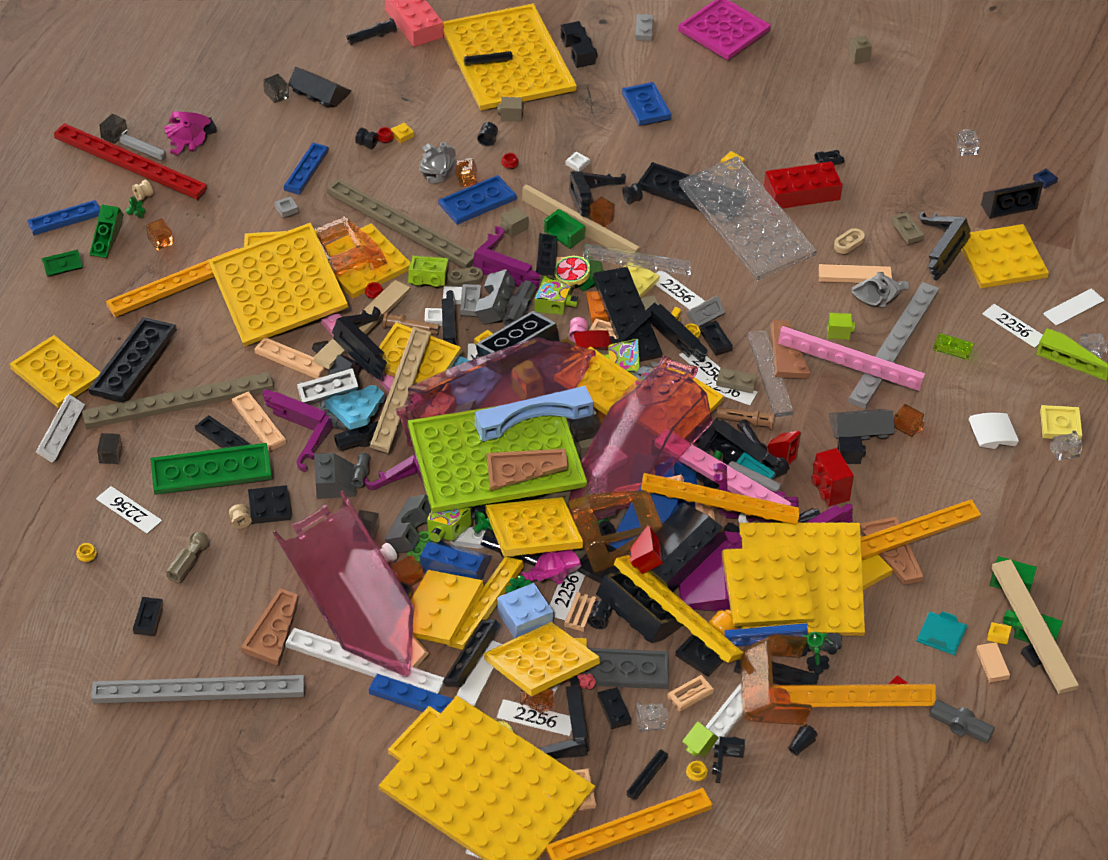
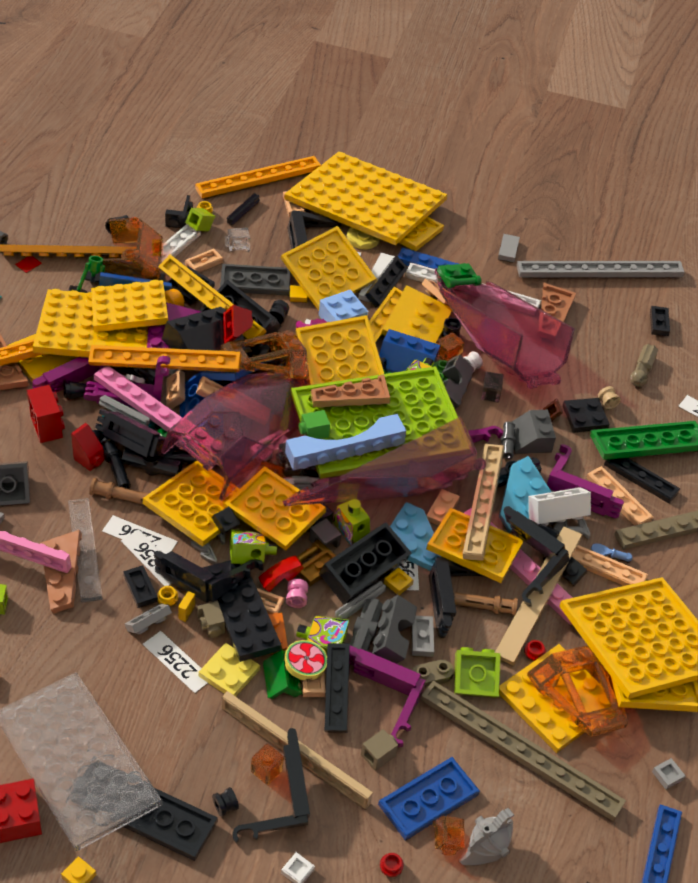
camera: 175 degrees right, 0 degrees up
white tile [425,308,442,326] -> none
white tile [443,286,462,304] -> none
green panel [544,209,585,249] -> none
light nougat tile [564,592,596,632] -> none
clear tile [583,243,691,276] -> none
black plate [597,687,631,730] -> none
dark tan plate [716,368,757,393] -> none
black brick [837,437,866,464] -> none
none -> bright green brick [299,410,330,439]
none -> green plate [437,263,482,288]
none -> light grey tile [498,234,520,262]
none -> reddish brown slope [543,398,563,422]
none -> medium blue piece [591,543,633,562]

